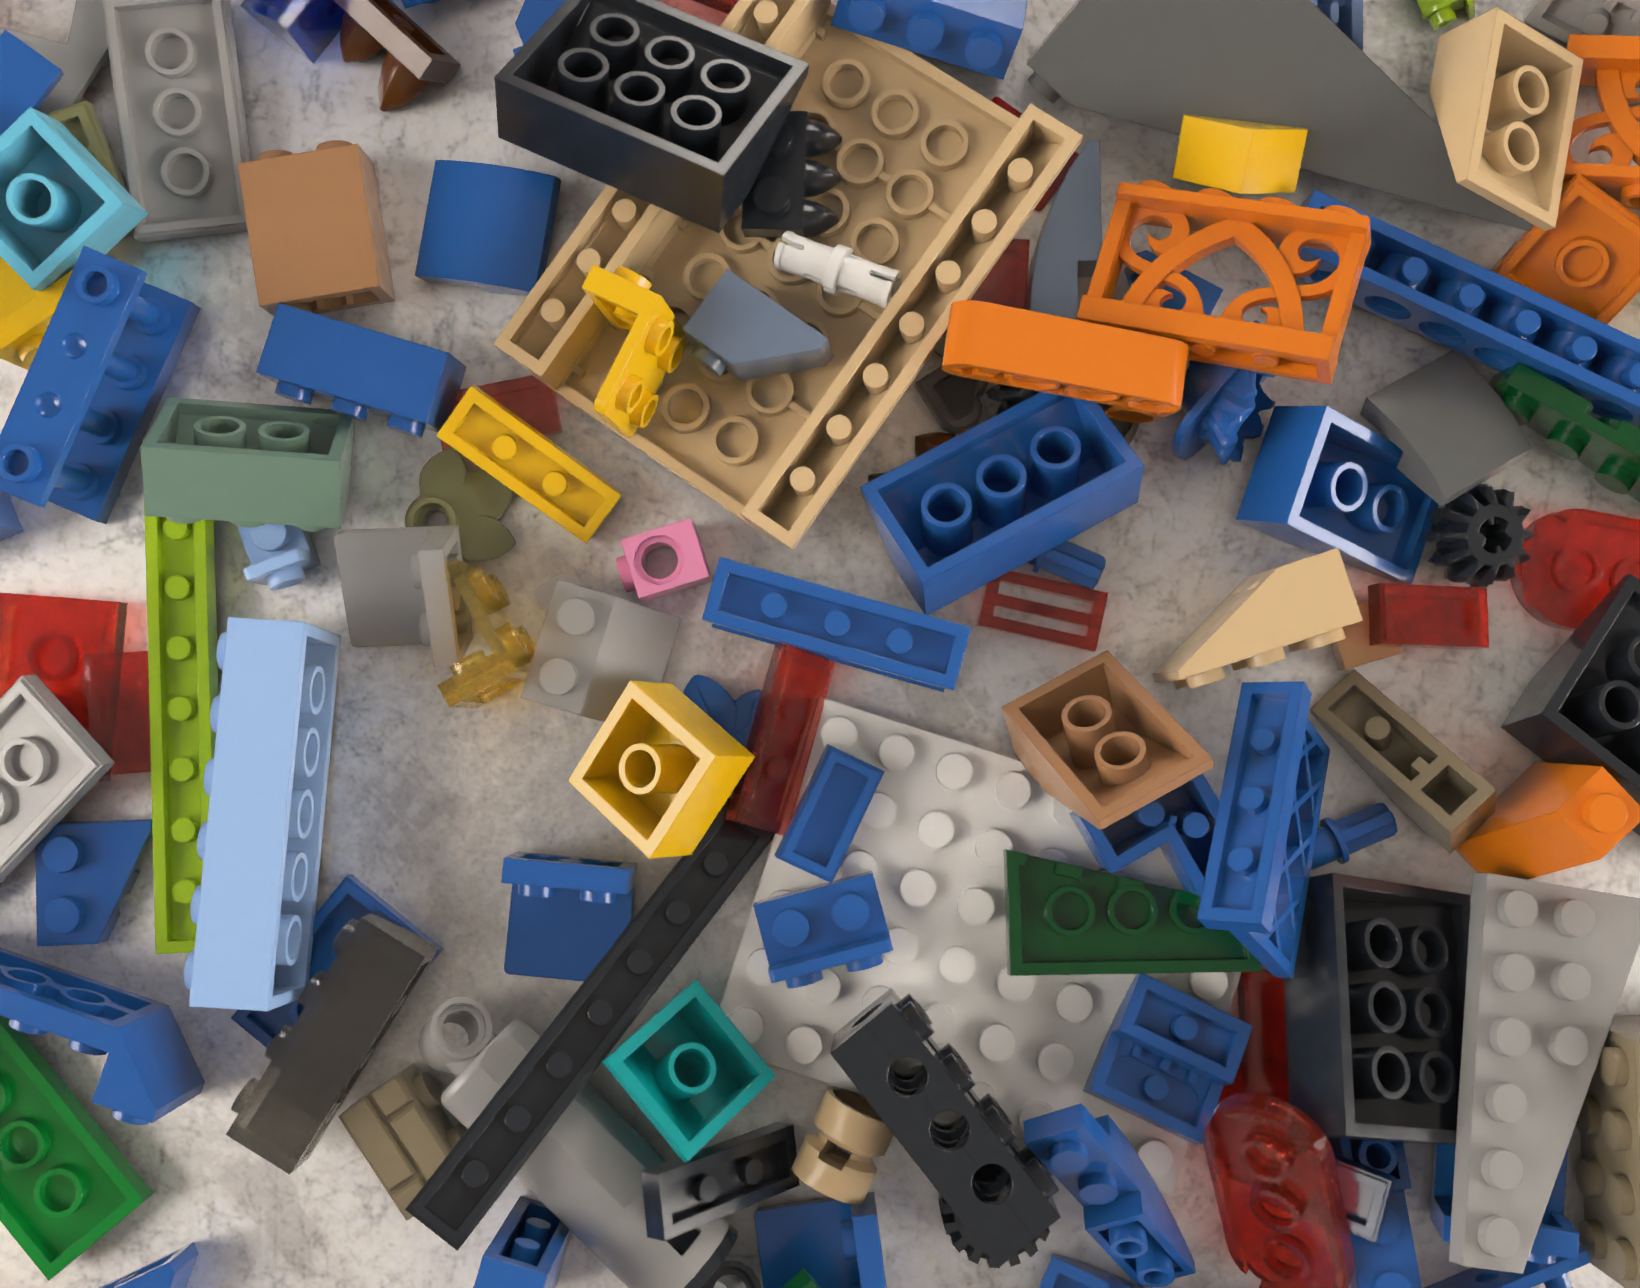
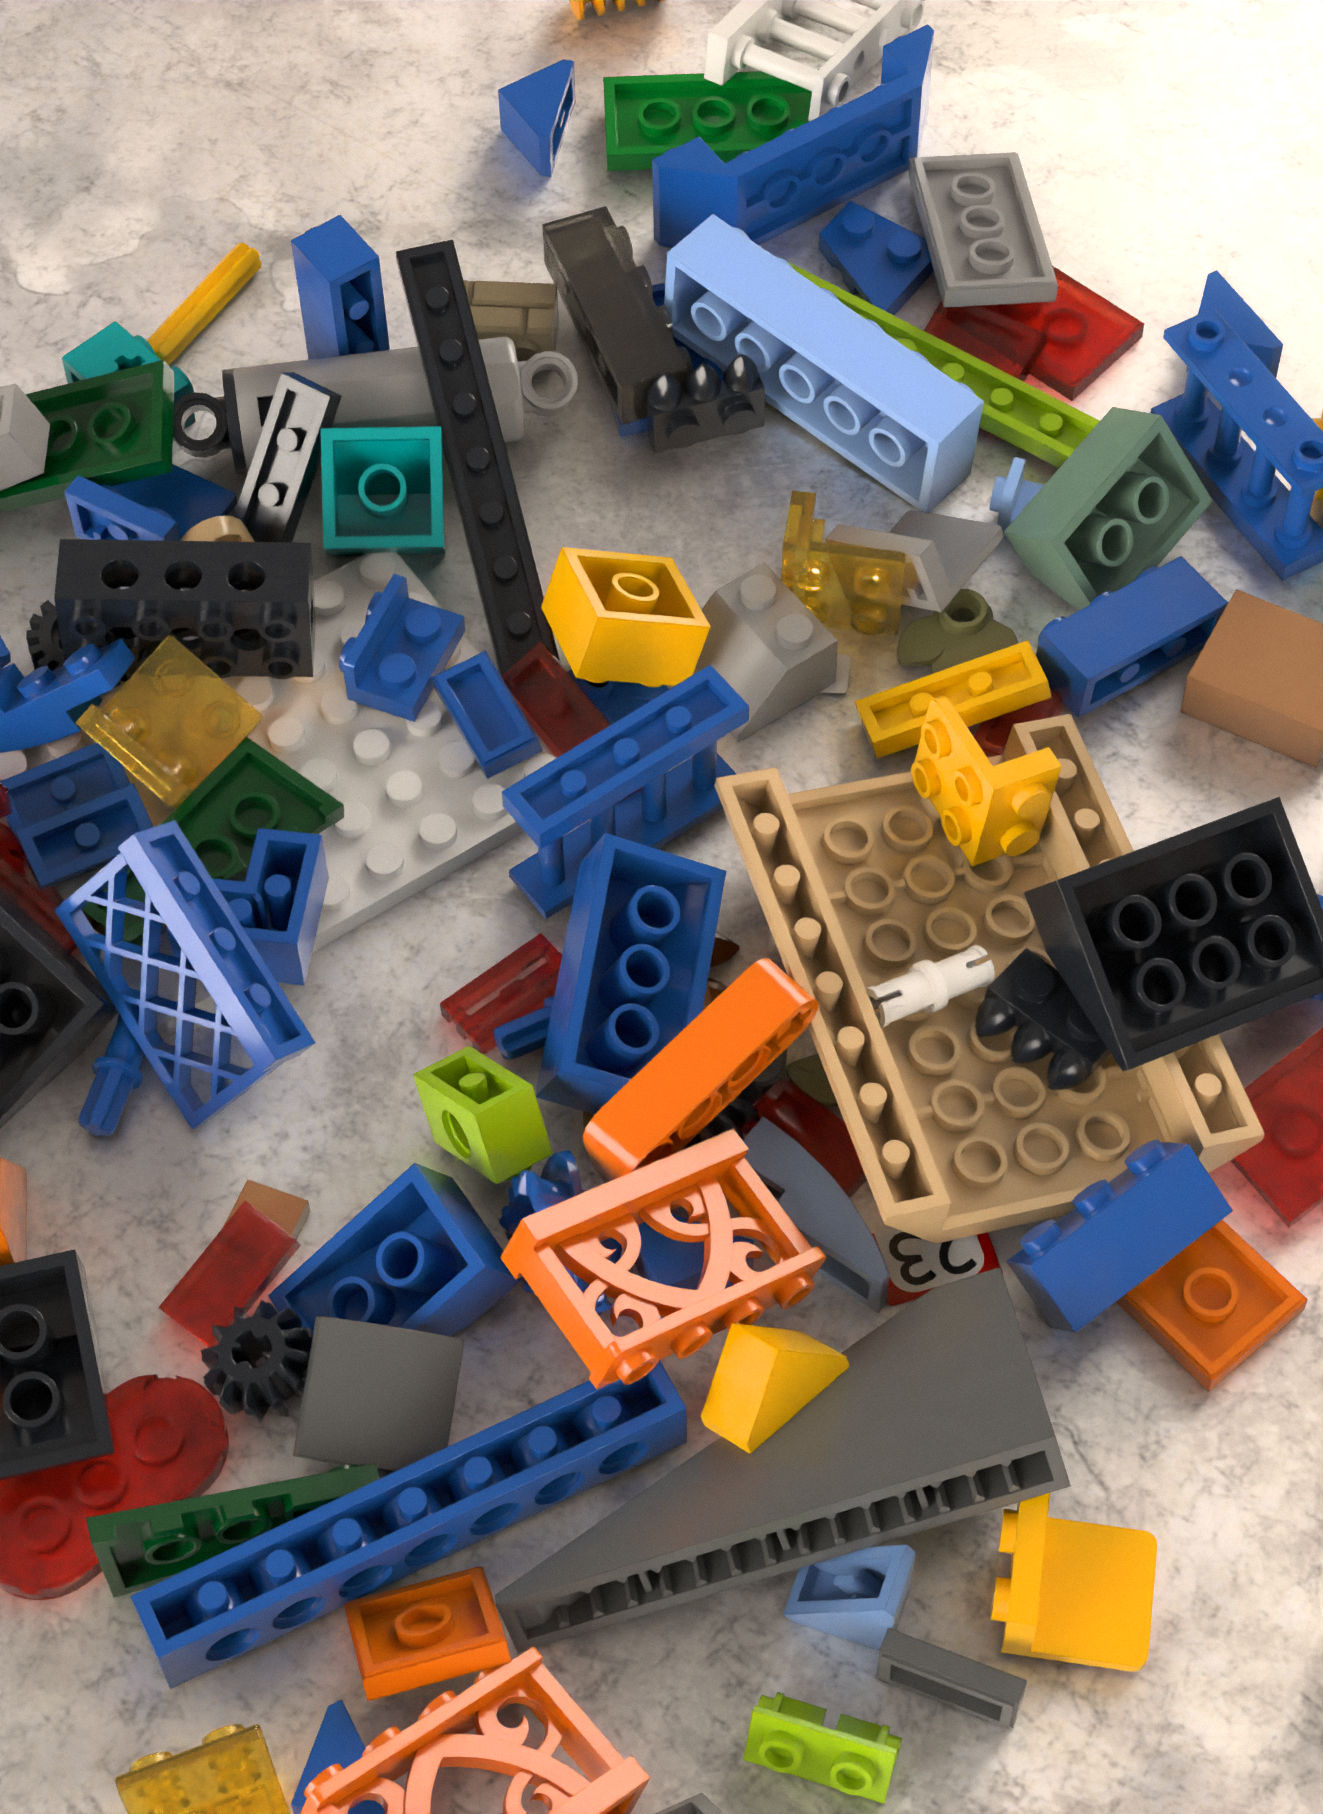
camera: 125 degrees right, 30 degrees down
blue slope [415,160,561,295] -> none
blue bracket [501,851,637,981] -> none
bright pink brick [616,518,713,602] -> none
sand blue slope [682,269,834,381] -> none
medium nougat slope [1002,650,1214,830] -> none
tan slope [1152,548,1363,690] -> none
dark tan slope [1310,669,1497,854] -> none
tan slope [1429,7,1583,231] -> none
none -> clear yellow bracket [76,636,263,809]
none -> lime brick [413,1046,553,1184]
none -> black plate [647,354,765,453]

